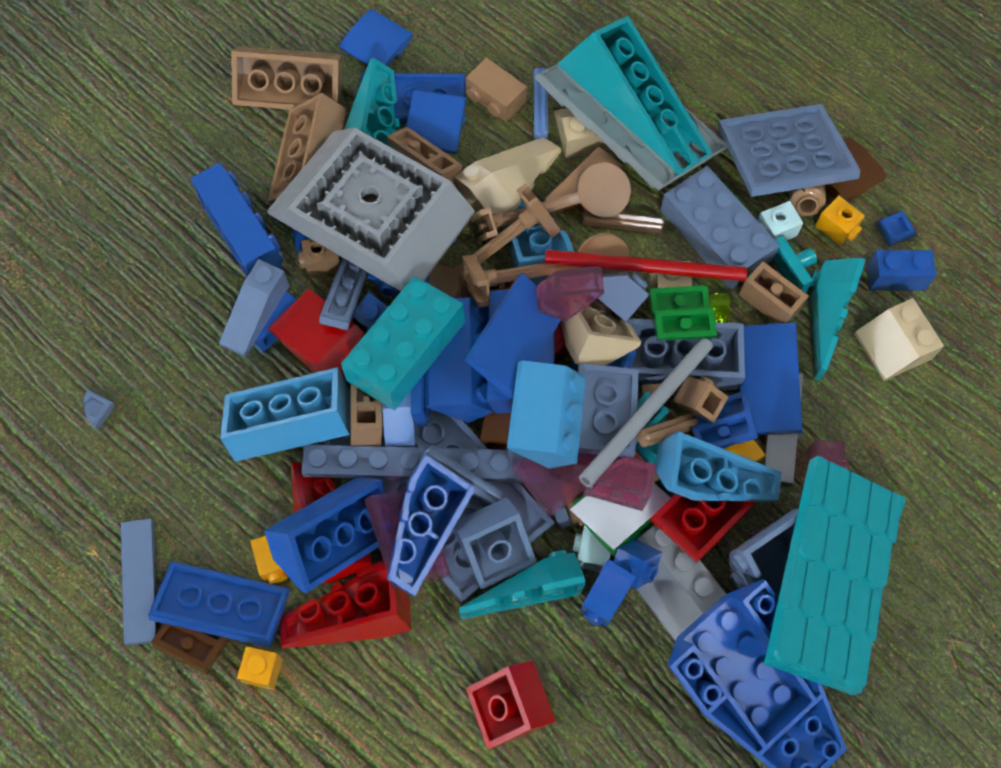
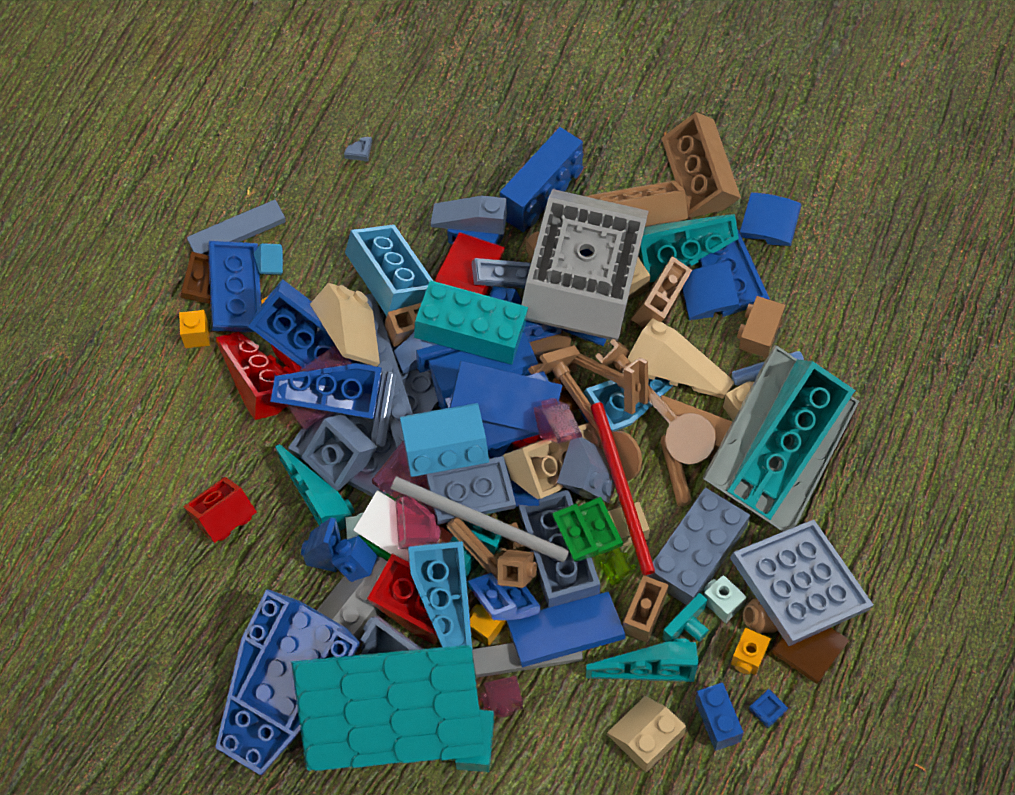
camera: 75 degrees right, 5 degrees down
none -> dark azure slope [254,243,283,275]
none -> tan slope [310,283,380,367]

